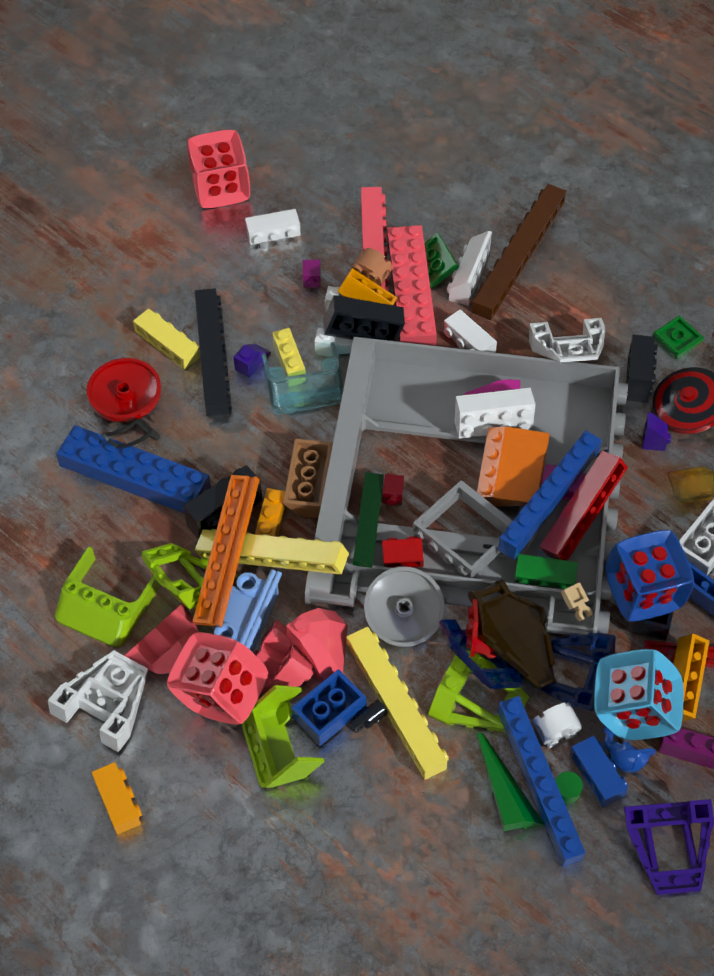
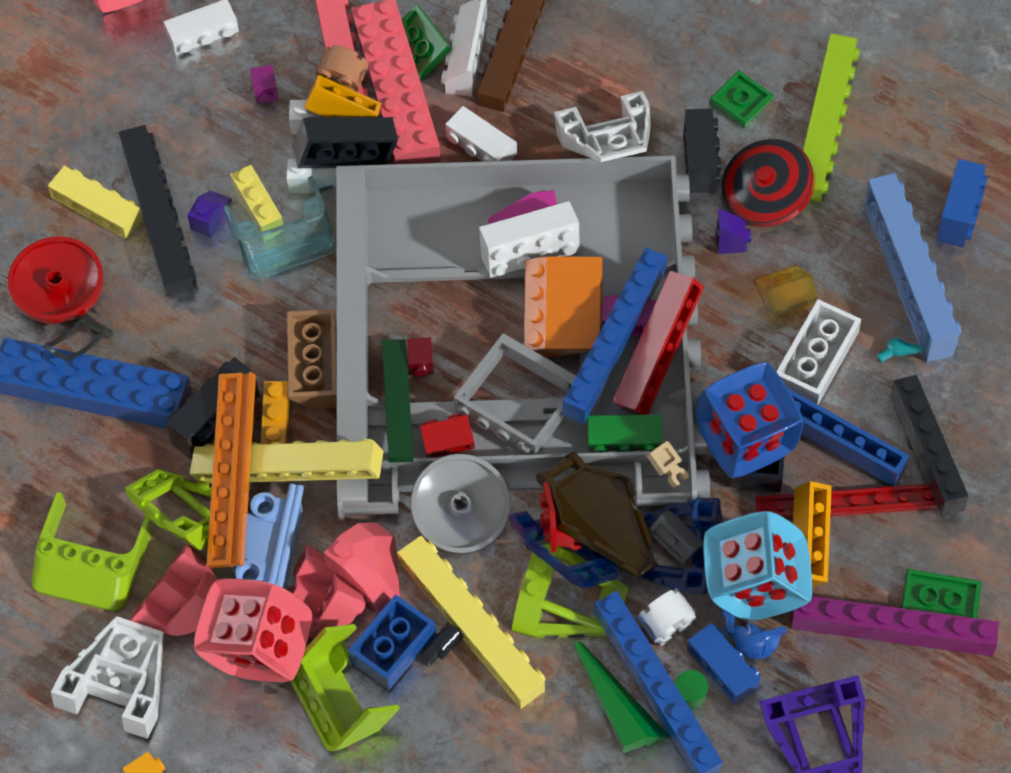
camera: 10 degrees left, 5 degrees up
none -> dark grey slope [648,510,704,566]

